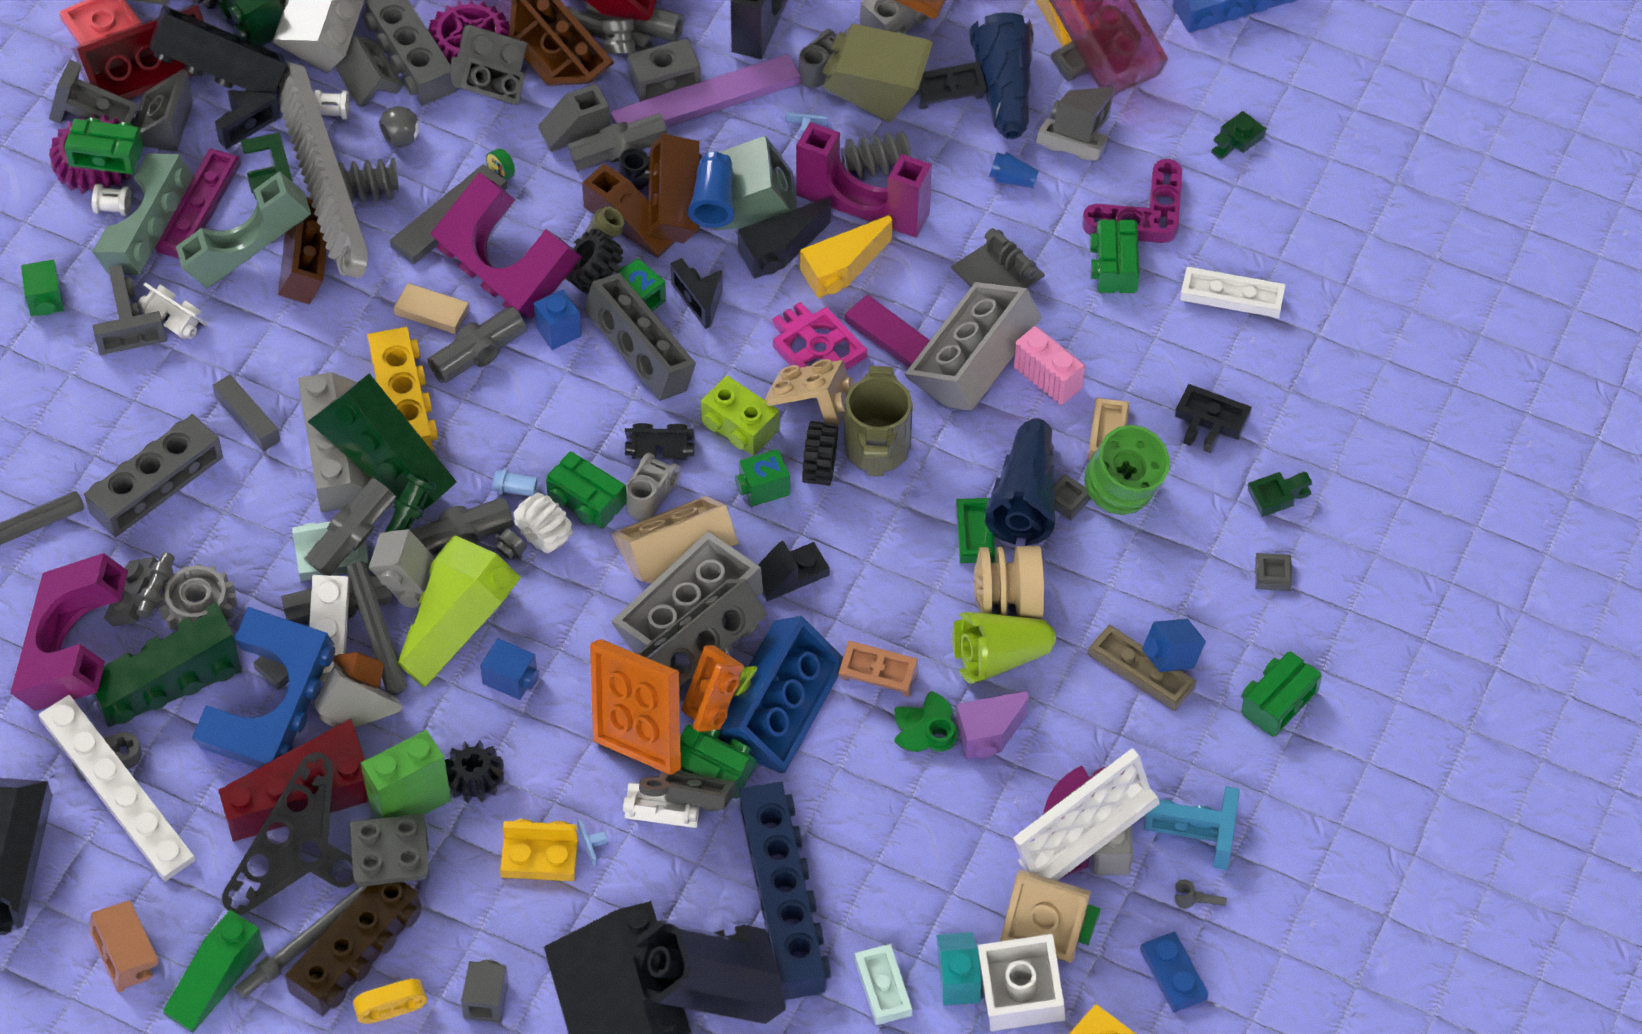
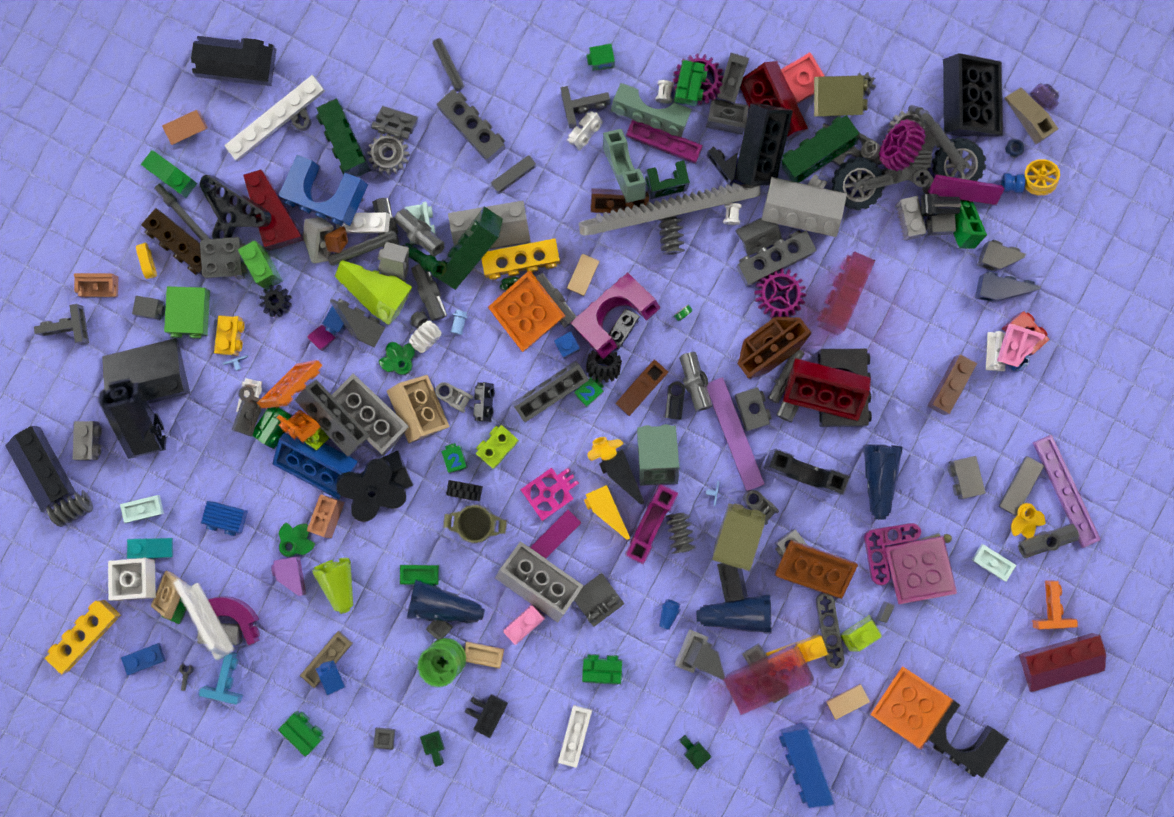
camera: 95 degrees right, 30 degrees up
magenta arch [10,553,128,711] -> none
dark grey piece [379,106,420,148] -> none
dark grey tile [390,164,508,264] -> none
dark grey brick [450,25,527,105] -> none
dark grey slope [538,84,610,152] -> none
green brick [546,451,626,529] -> none
olive cone [581,206,624,240] -> none
dark grey wheel [602,18,635,54] -> none
reddish brown brick [647,133,702,244] -> none
black slope [670,258,723,329] -> none
blue plant [688,151,734,228] -> none
dark blue brick [739,781,831,1000] -> none
tan bracket [765,359,855,426] -> none
tan wheel [974,546,1044,619] -> none
magenta beam [1082,159,1182,243] -> none
none -> bright green brick [164,286,210,339]
none -> blue brick [201,501,248,536]
none -> magenta slope [307,325,336,351]
none -> dark grey slope [330,298,385,348]
none -> black plant [336,458,406,522]
none -> green plate [379,342,415,375]
none -> orange plate [488,271,565,352]
none -> dark green arm [500,277,519,291]
none -> yellow plate [587,437,623,461]
none -> hinge [609,308,640,349]

